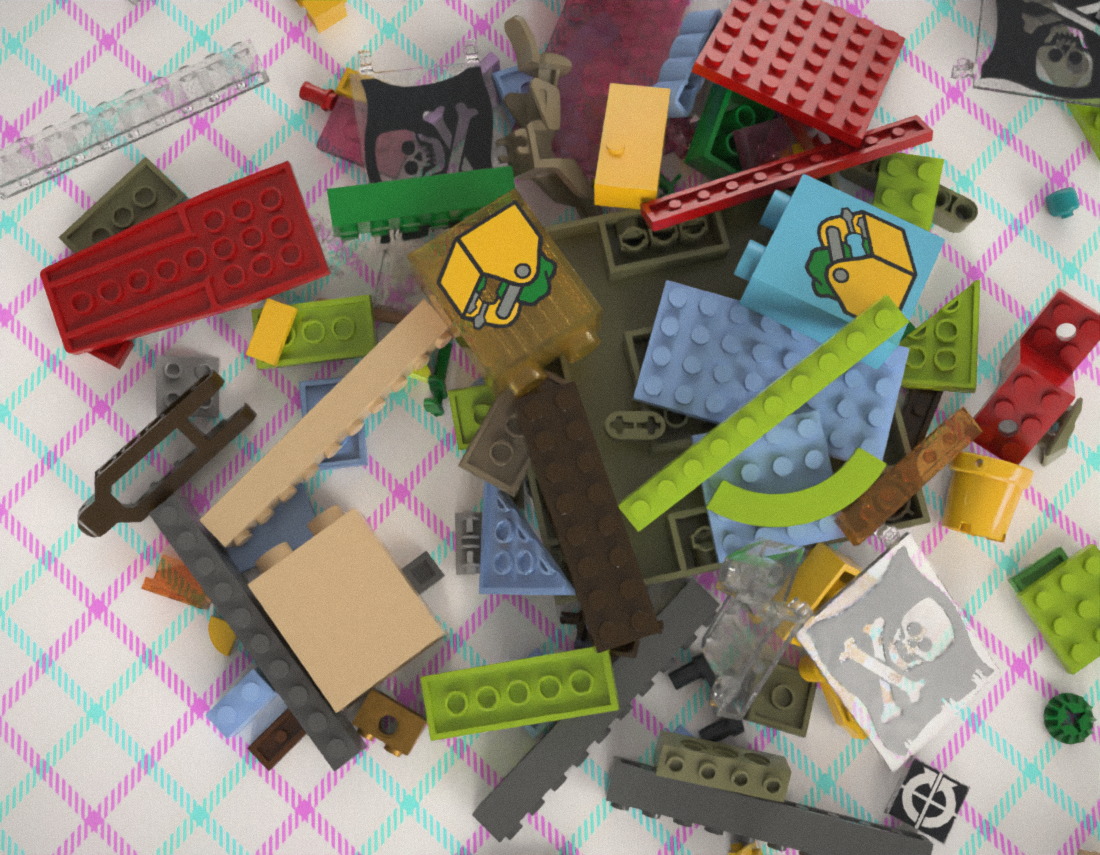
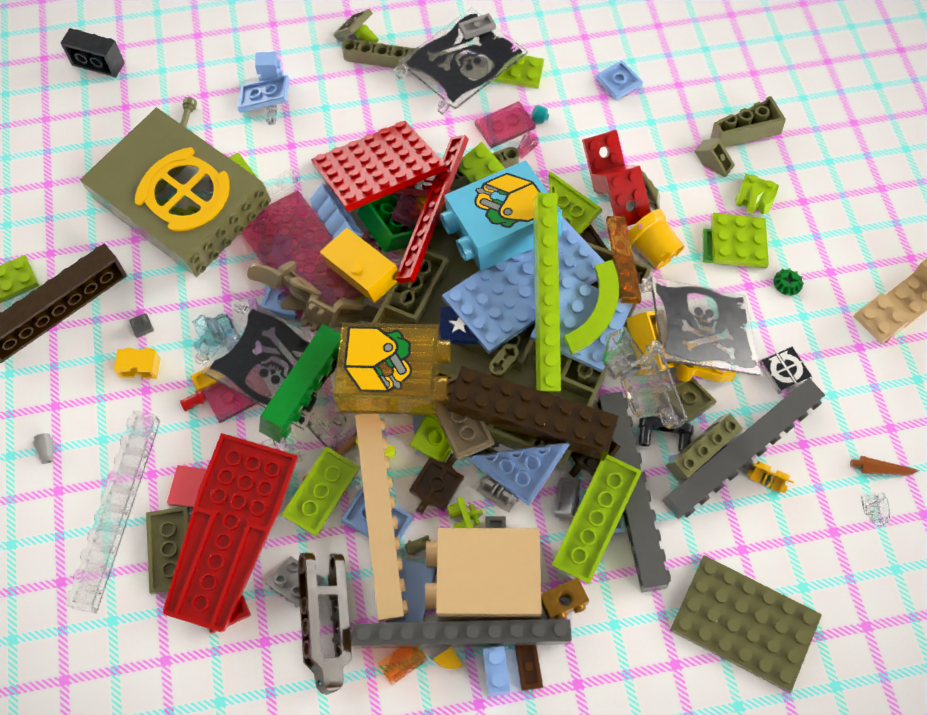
camera: 50 degrees left, 15 degrees down
yellow tile [245,298,298,366] -> none
green piece [423,342,452,417] -> none
none -> coral tile [167,465,207,509]
none -> clear light blue piece [192,313,241,358]
none -> olive pin [405,535,431,556]
none -> dark brown plate [409,453,464,515]
none -> clear blue tile [439,306,478,345]
none -> lime hips [447,497,483,528]
none -> clear pink tile [474,101,536,149]
none -> clear pink cone [517,132,539,159]
none -> light grey plate [553,477,581,518]

